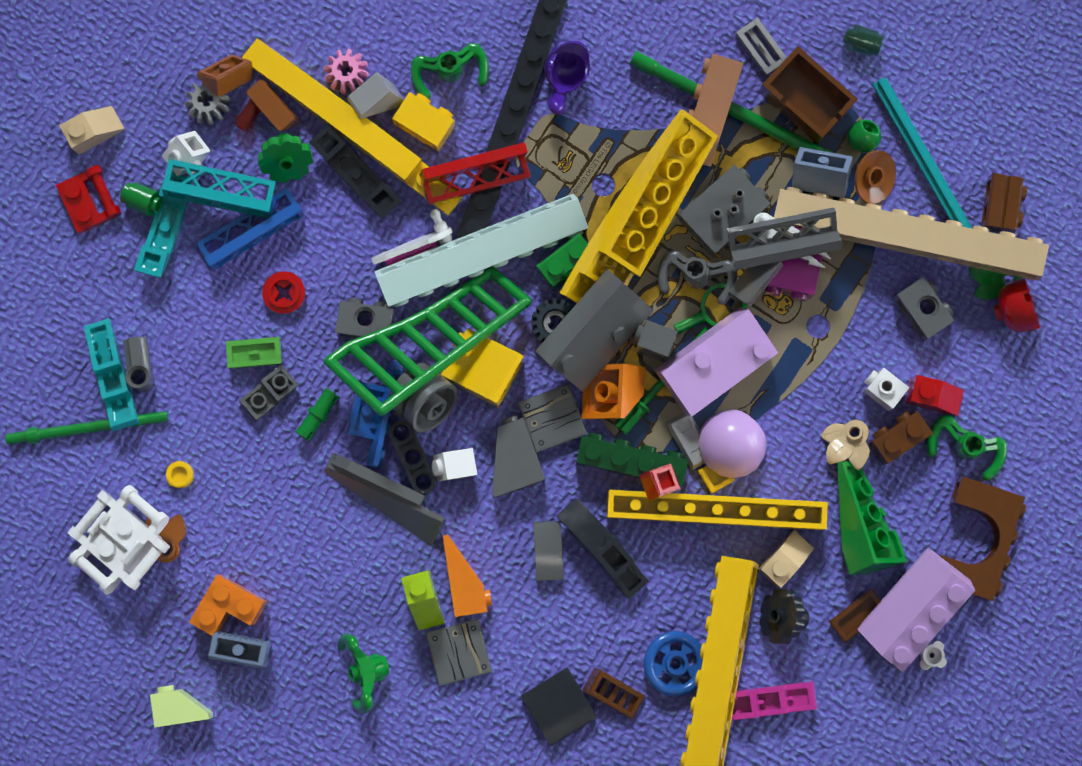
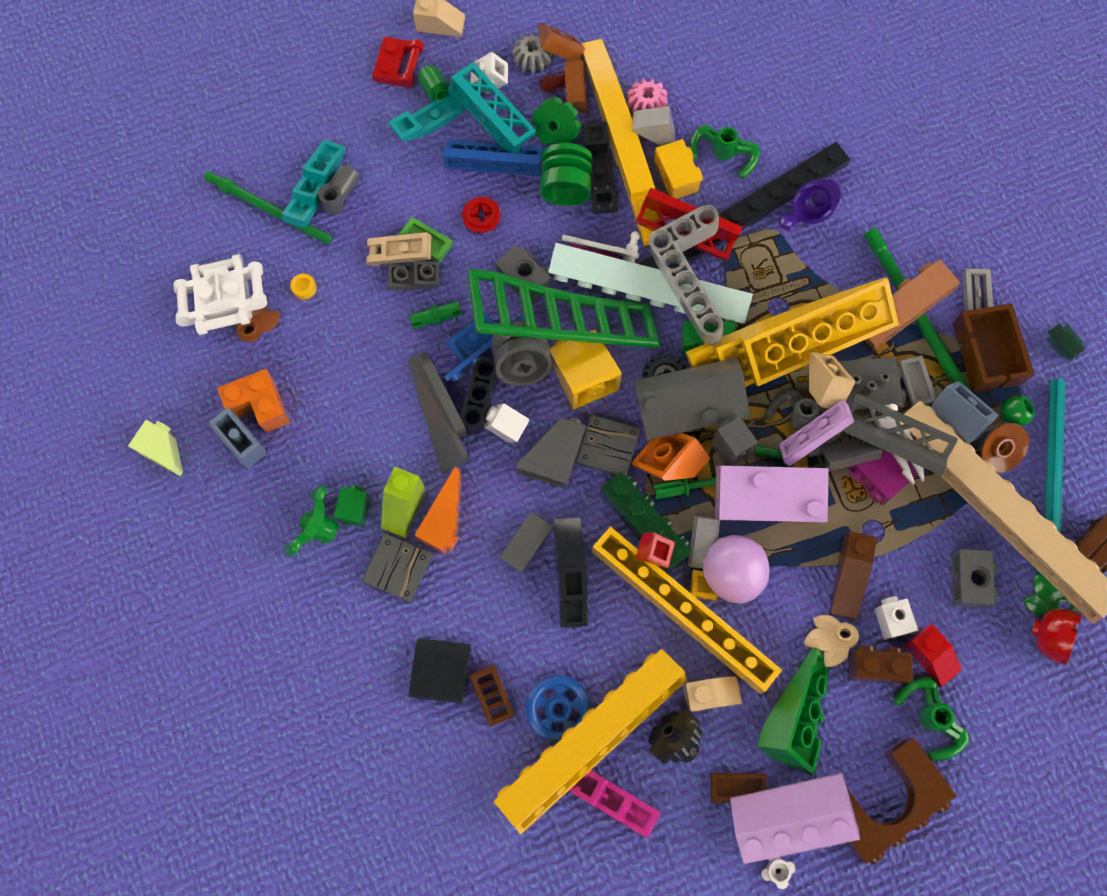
camera: 40 degrees right, 10 degrees down
none -> green brick [333,485,371,528]
none -> tan plate [366,232,431,266]
none -> green wheel [540,143,592,206]
none -> light grey beam [649,205,723,345]
none -> lavender tile [779,400,854,466]
none -> tan slope [809,352,856,409]
none -> reddish brown slope [830,531,877,620]
none -> light grey tile [897,355,937,407]

